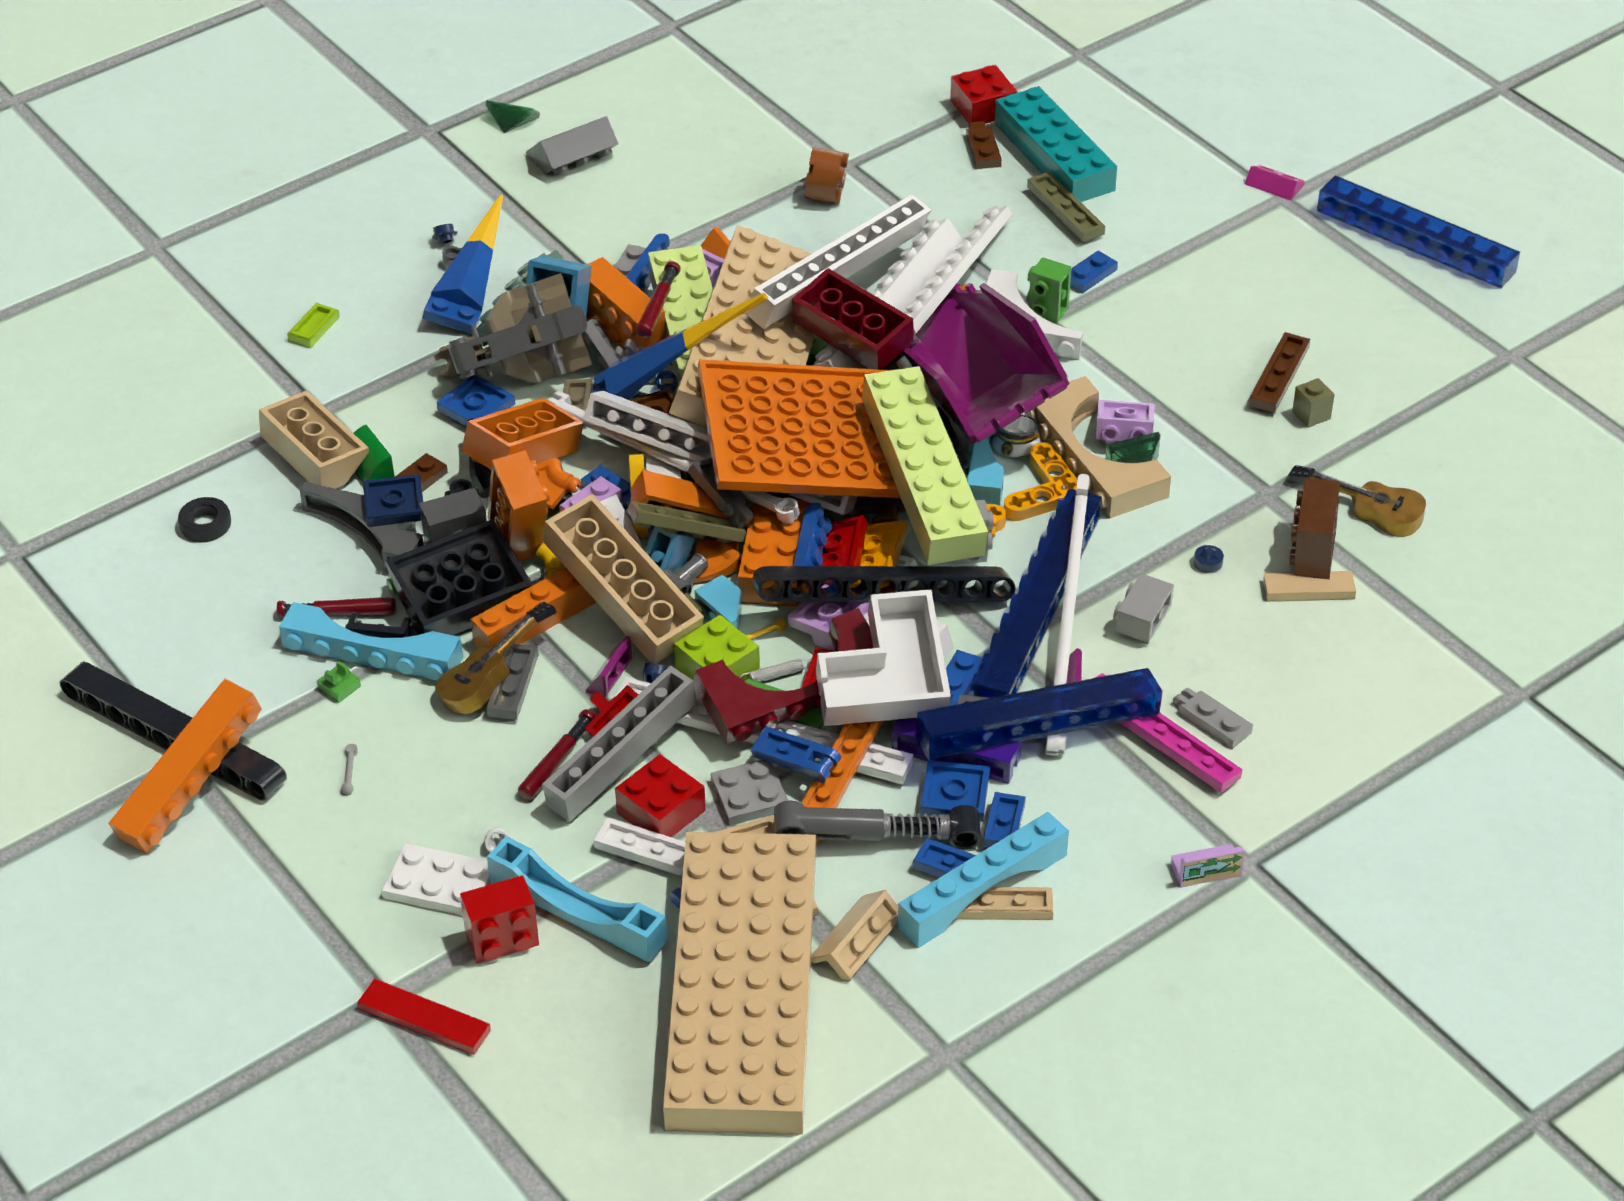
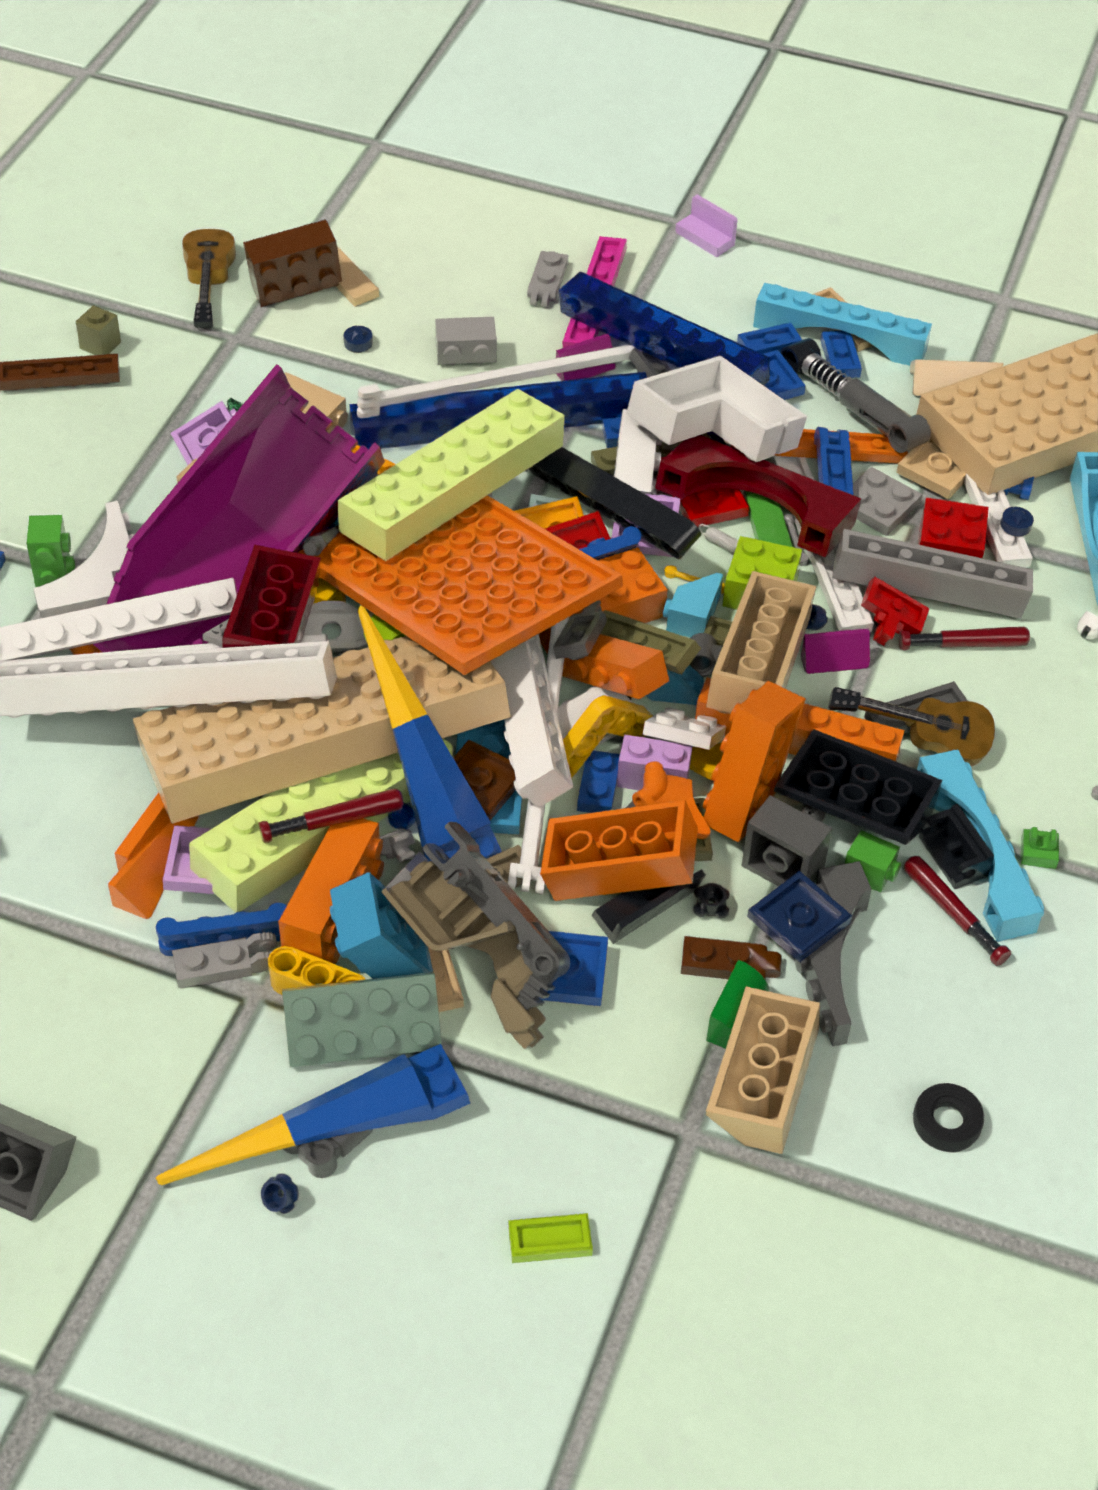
camera: 125 degrees left, 5 degrees up
none -> dark blue tile [1000,507,1034,536]

